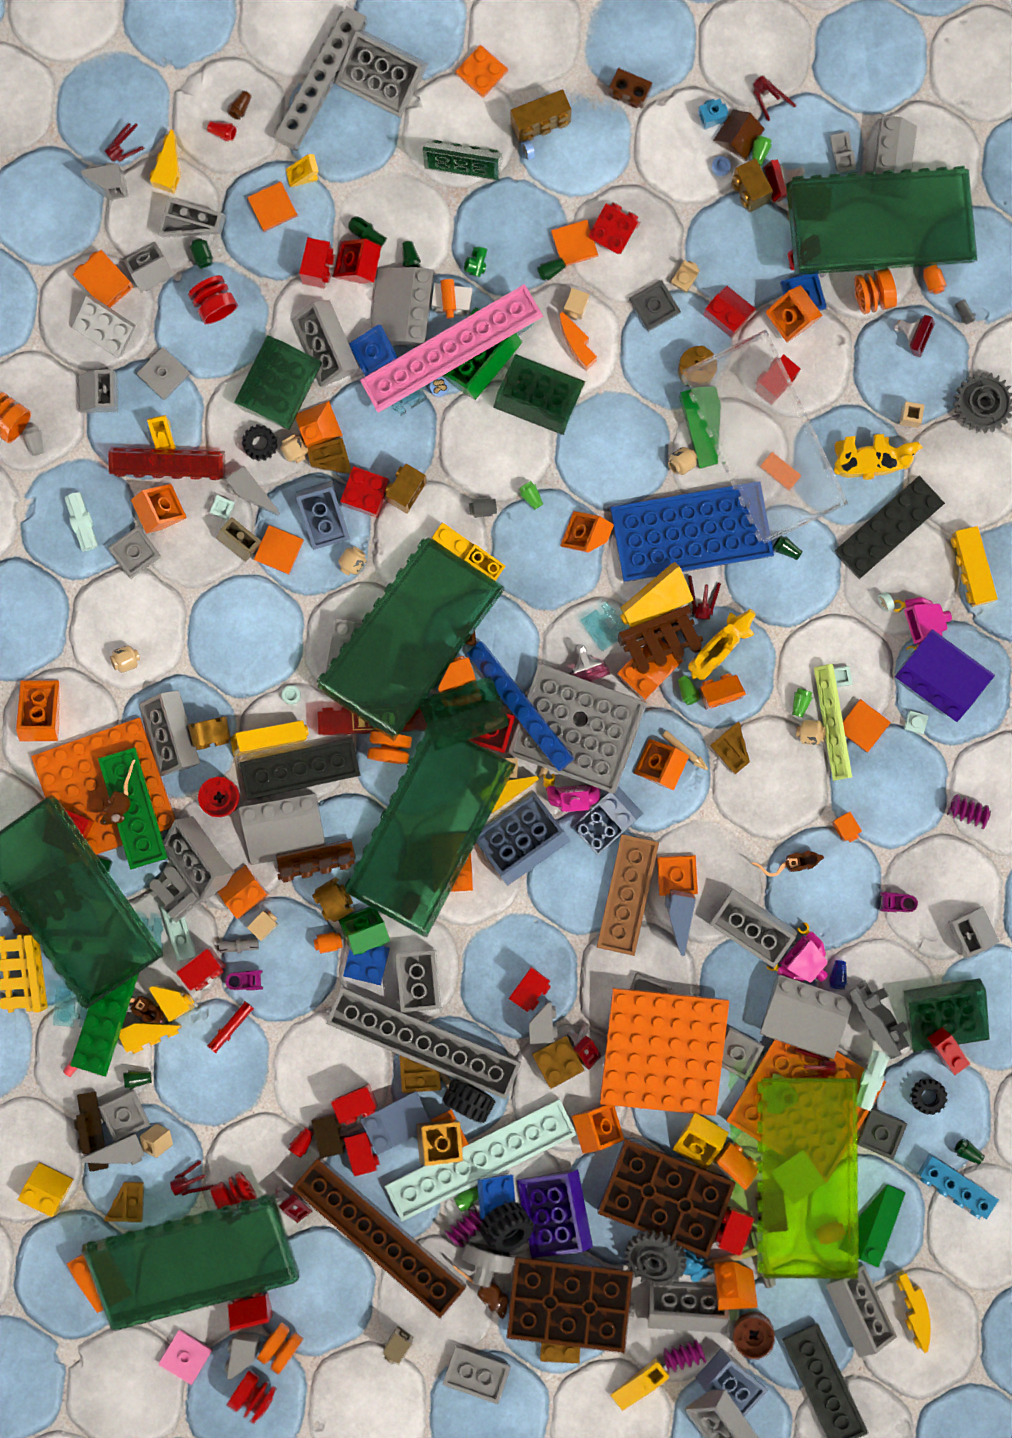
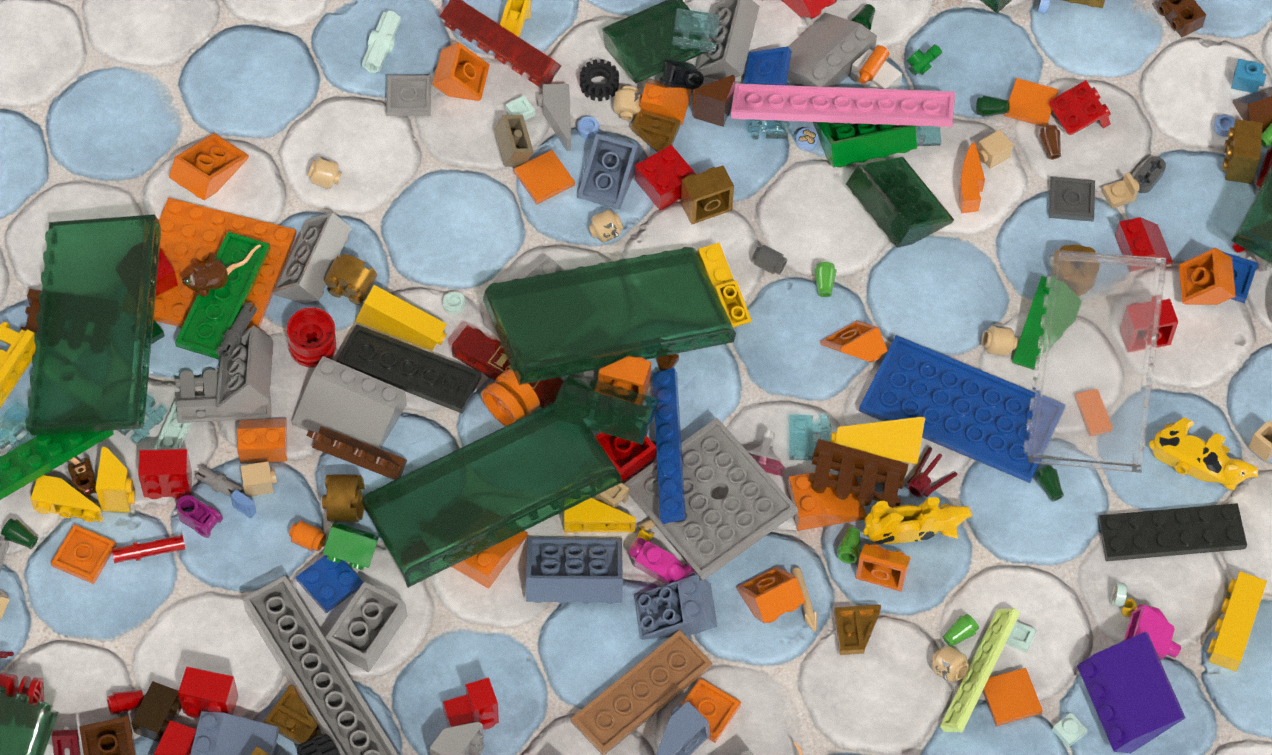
camera: 30 degrees right, 25 degrees down
none -> orange tile [51,524,117,584]
none -> dark grey pin [217,303,257,359]
none -> medium blue tile [231,490,256,518]
none -> light blue tile [577,116,599,139]
none -> black piece [659,59,704,89]
none -> clear light blue plate [672,8,720,52]
none -> reddish brown slope [692,75,735,127]
none -> reddish brown cone [1039,125,1061,160]
none -> dark grey beam [1134,156,1166,193]

